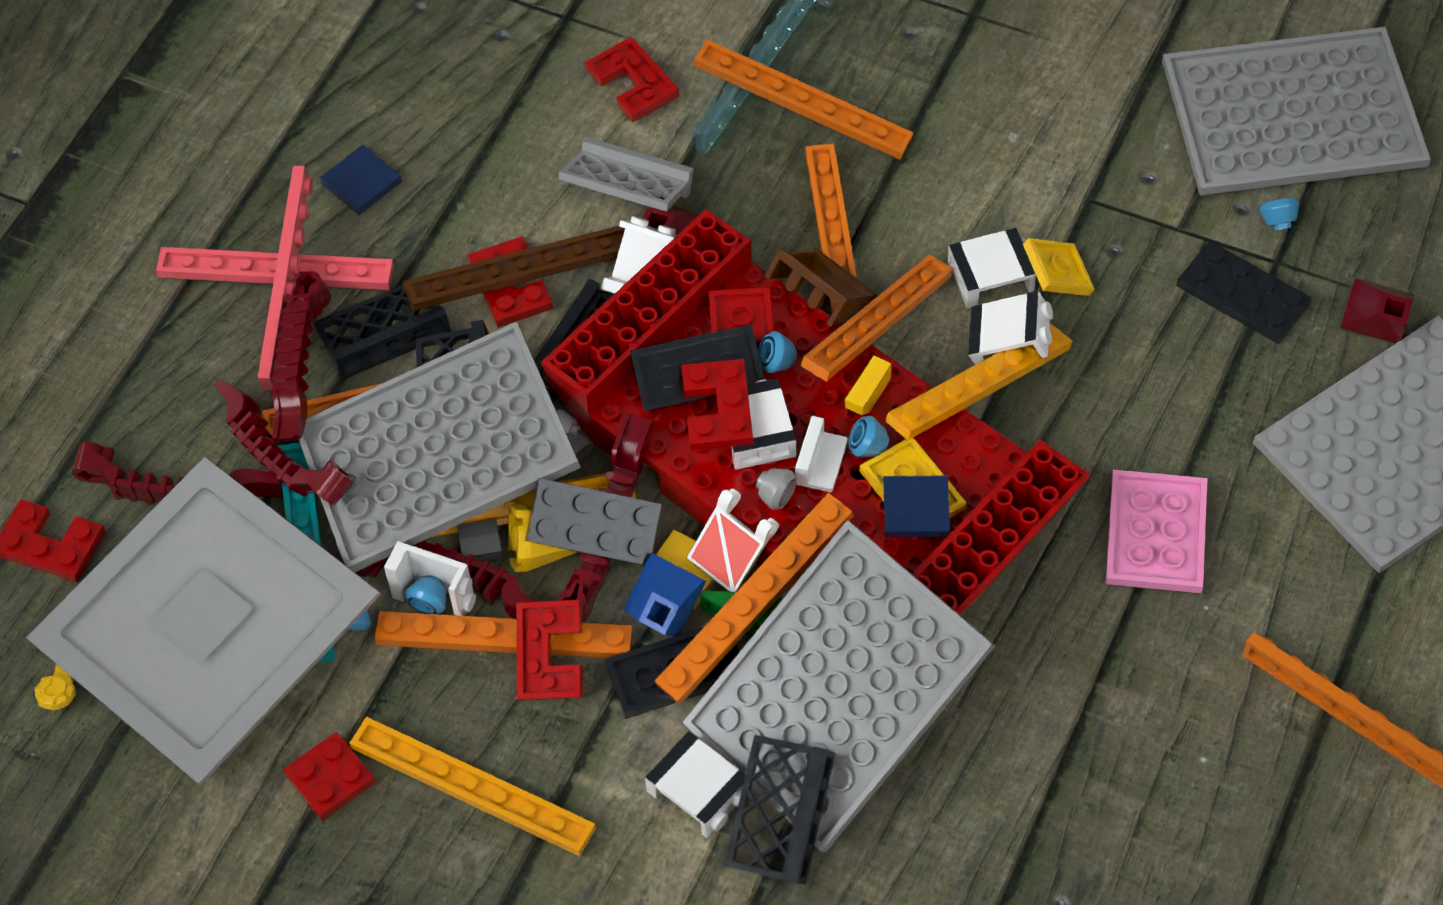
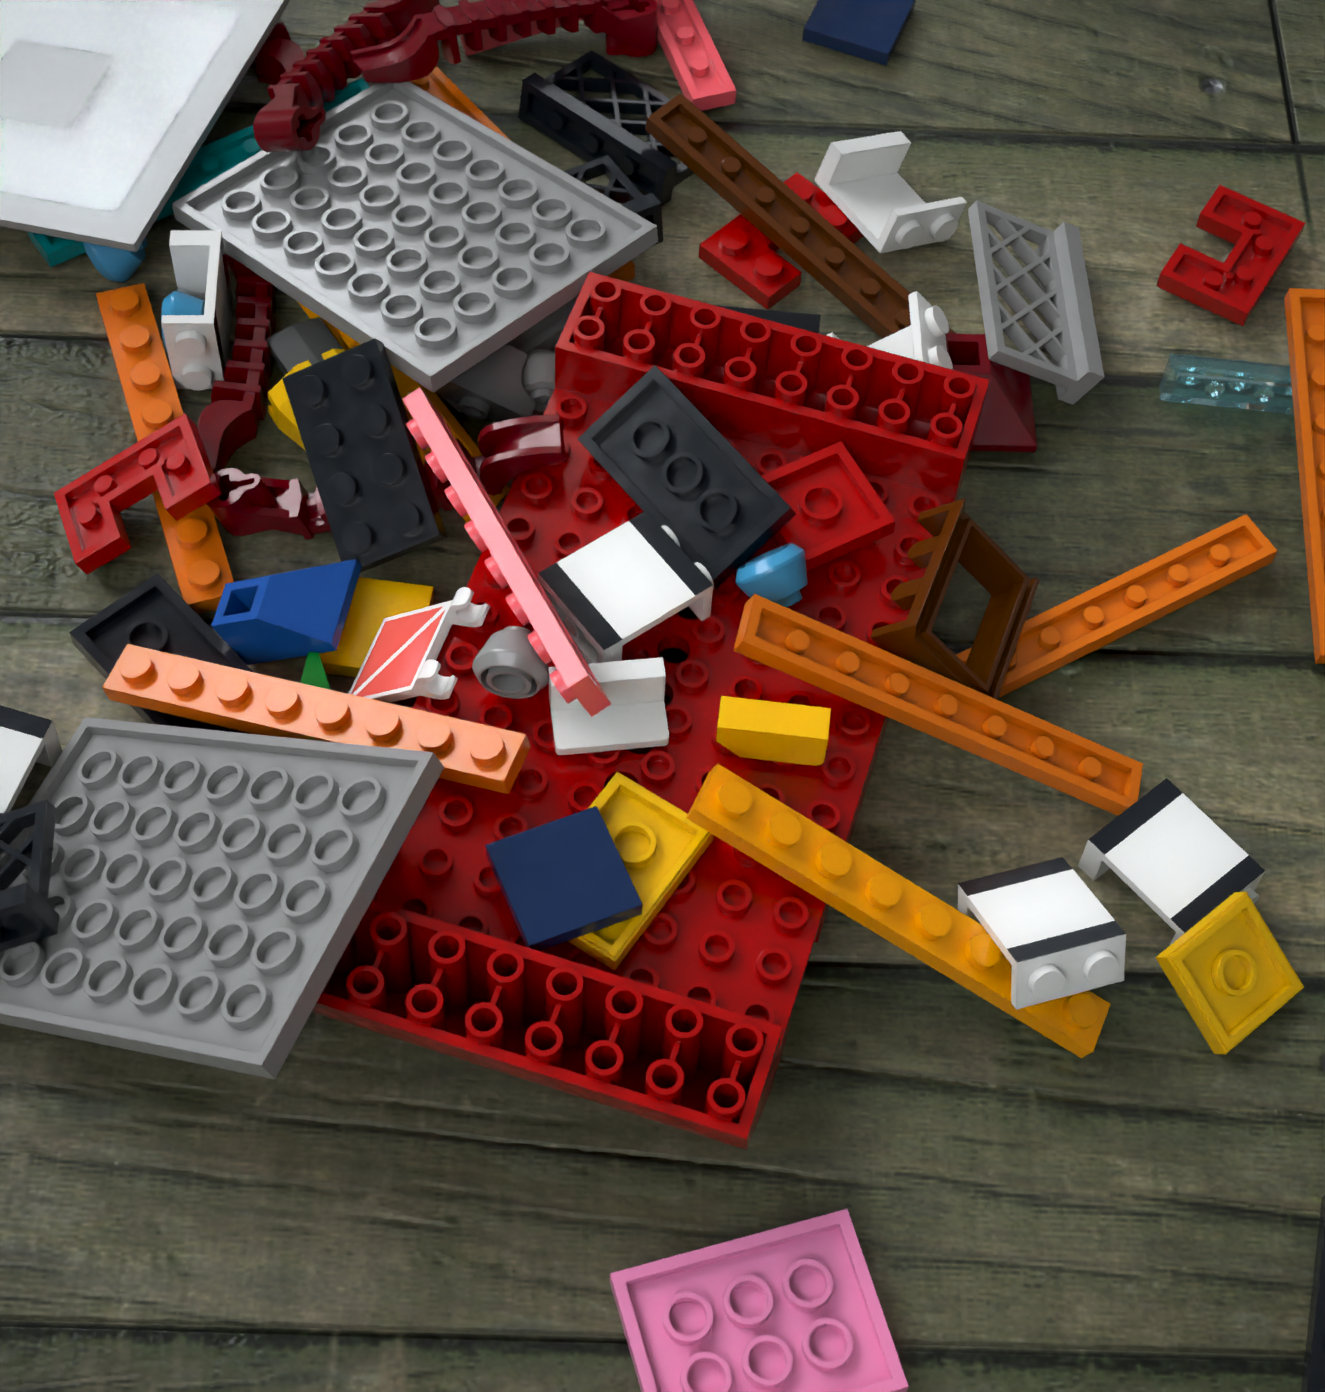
camera: 60 degrees right, 0 degrees up
red plate [681,359,754,451] -> none
dark azure cone [848,416,889,457] -> none
none -> plate [402,388,611,717]
none -> white panel [814,131,967,253]

